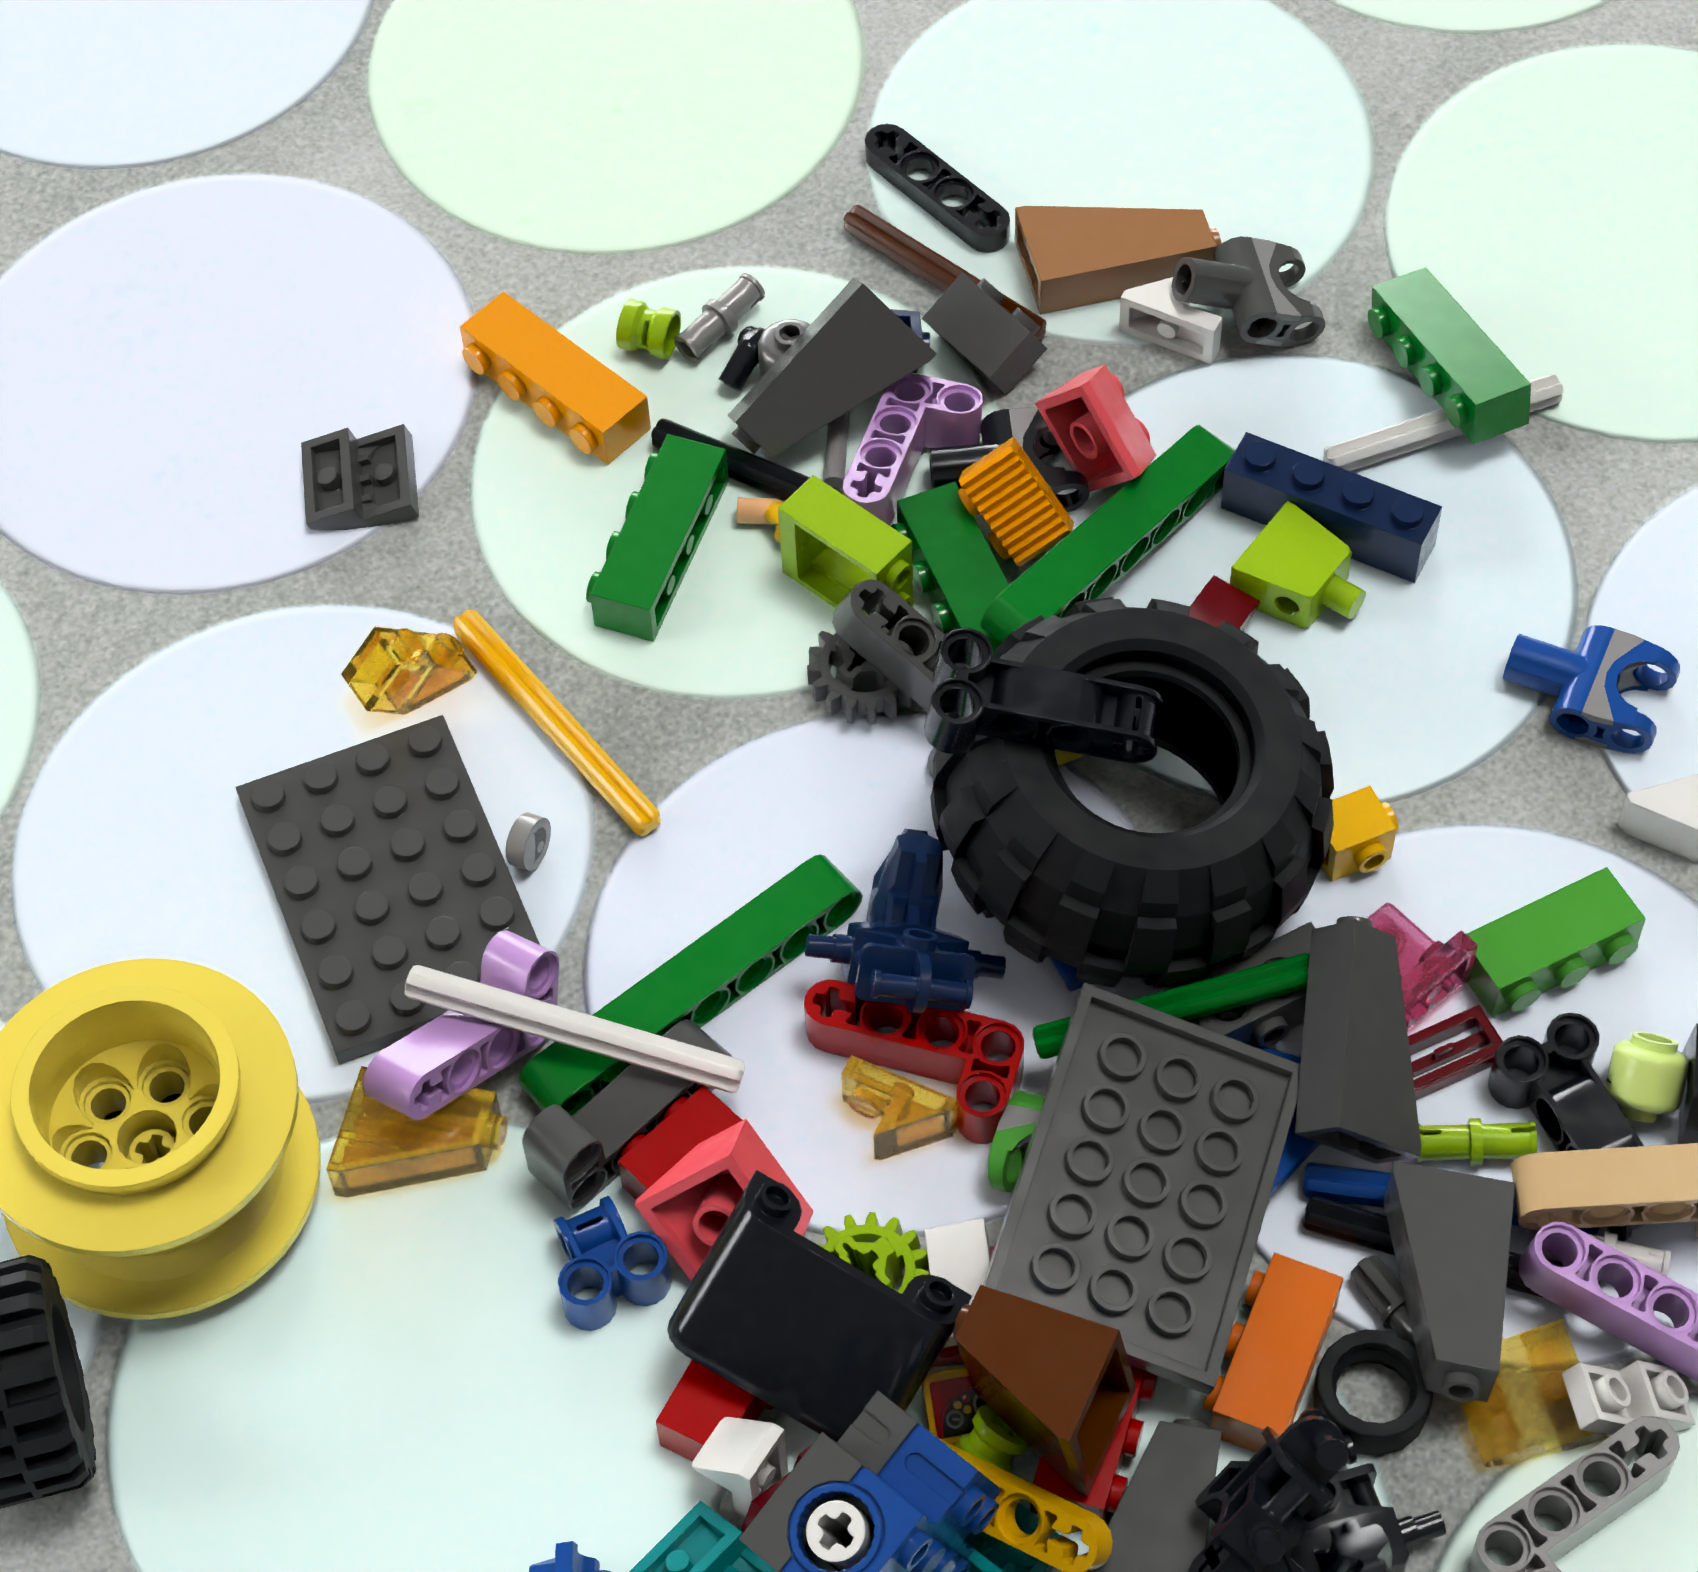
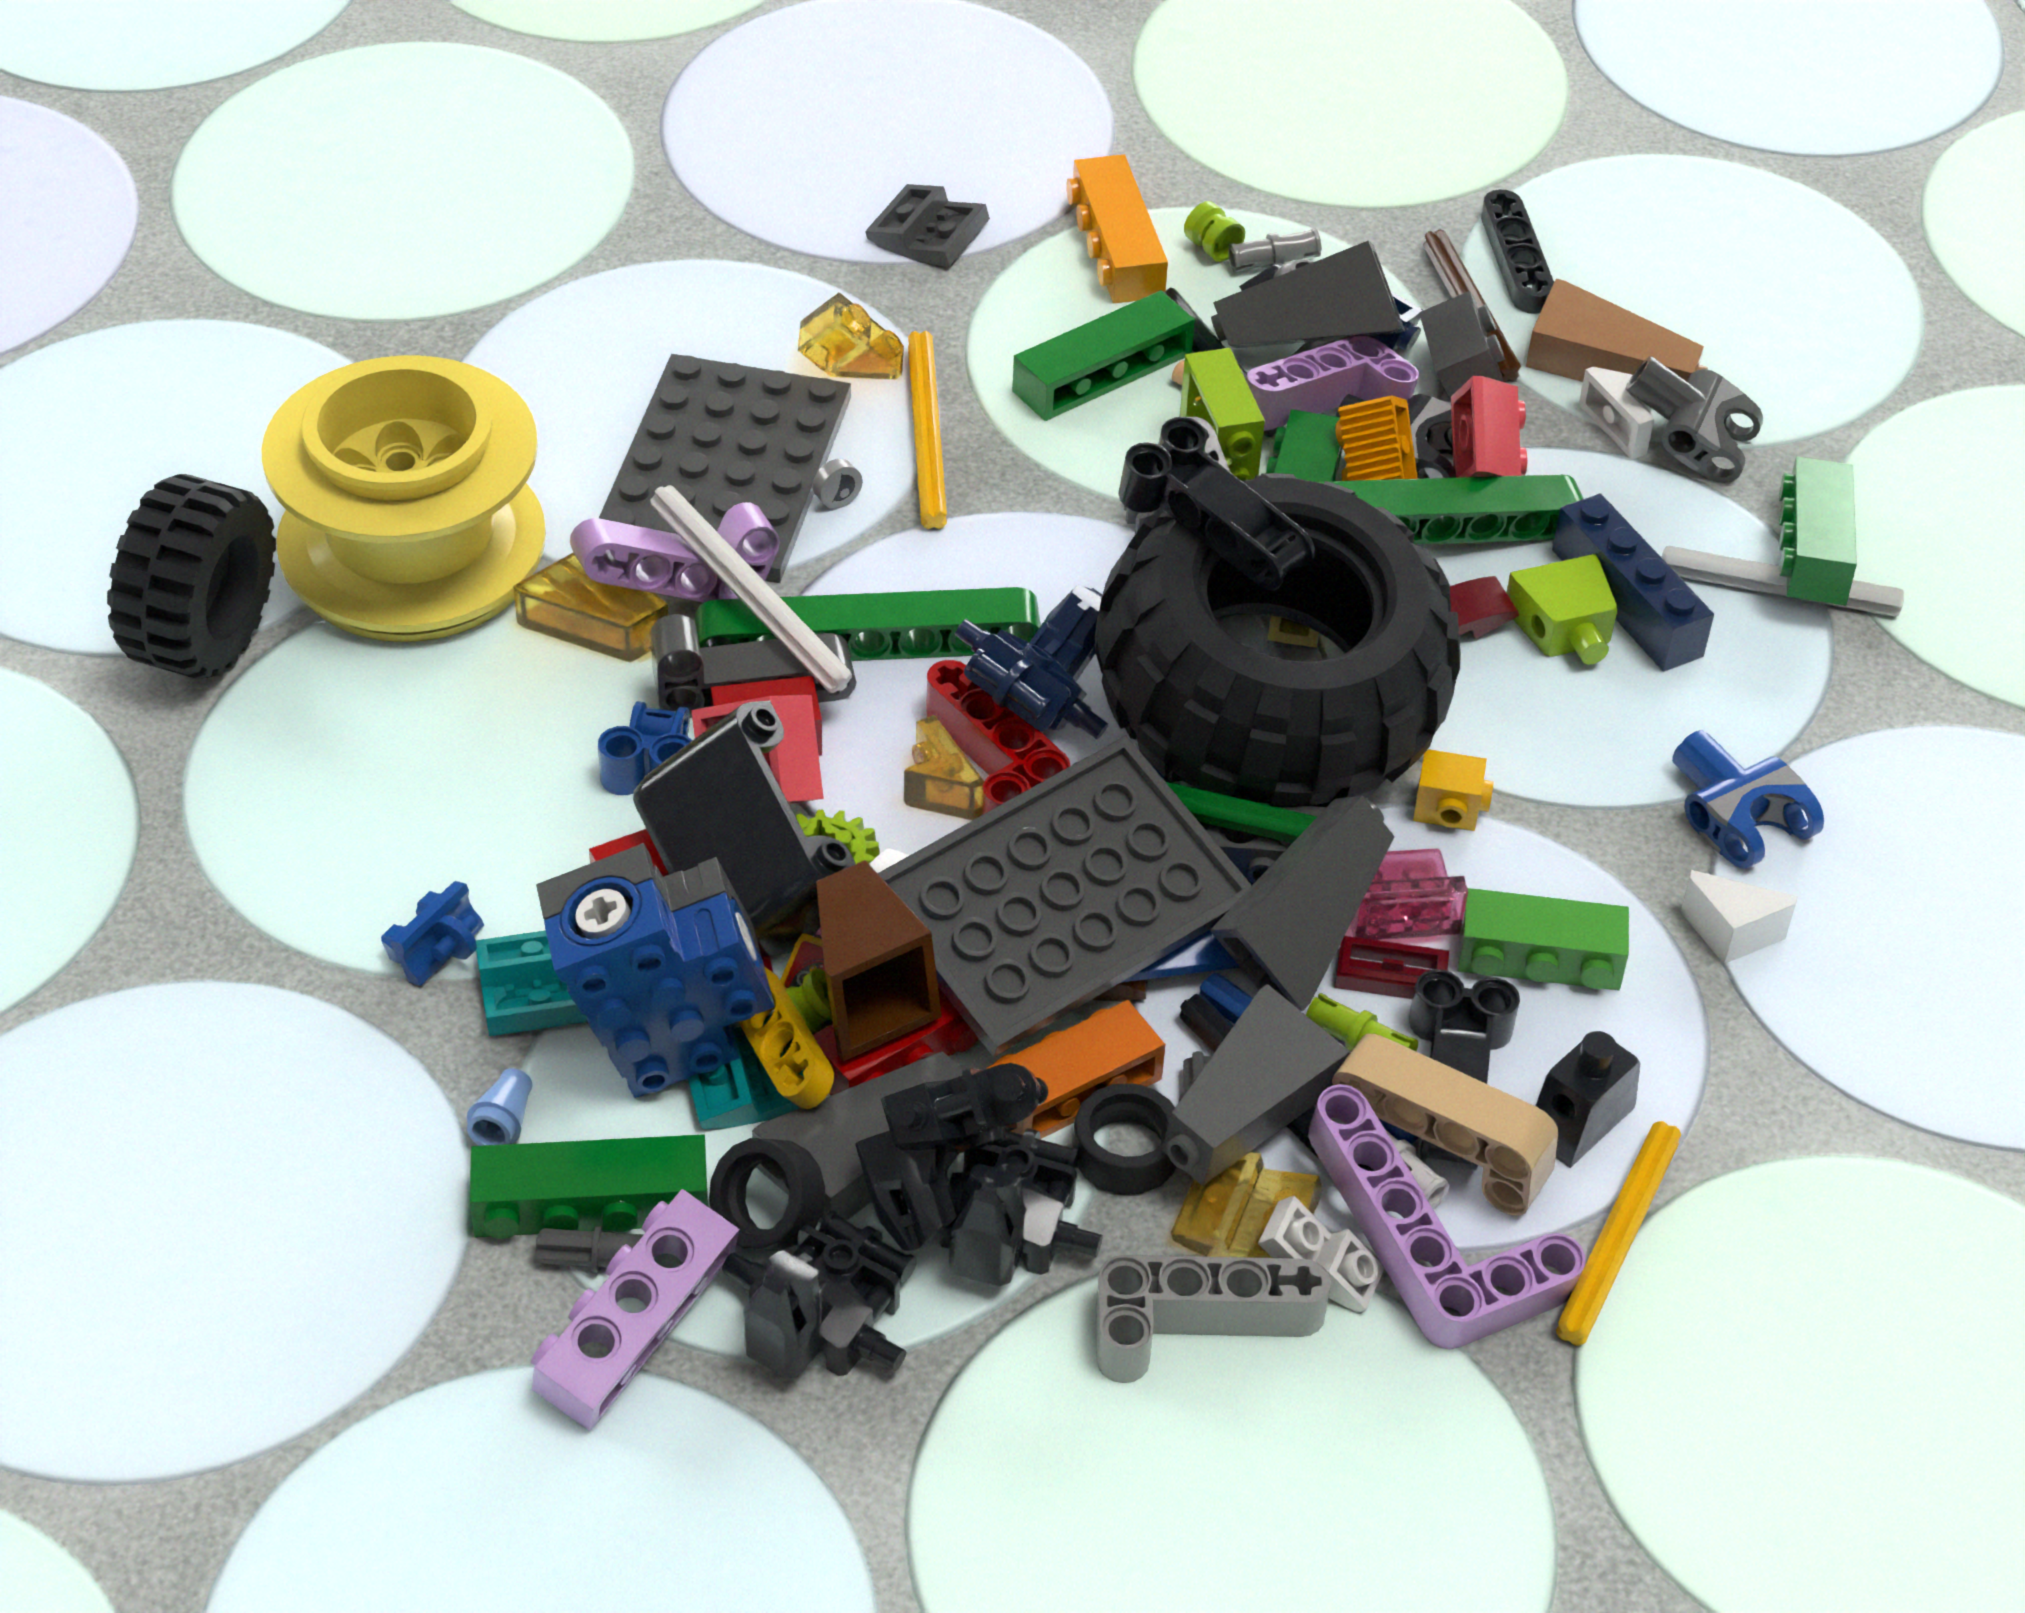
camera: 30 degrees right, 10 degrees down
yellowish green head [1605,1032,1689,1123] -> none

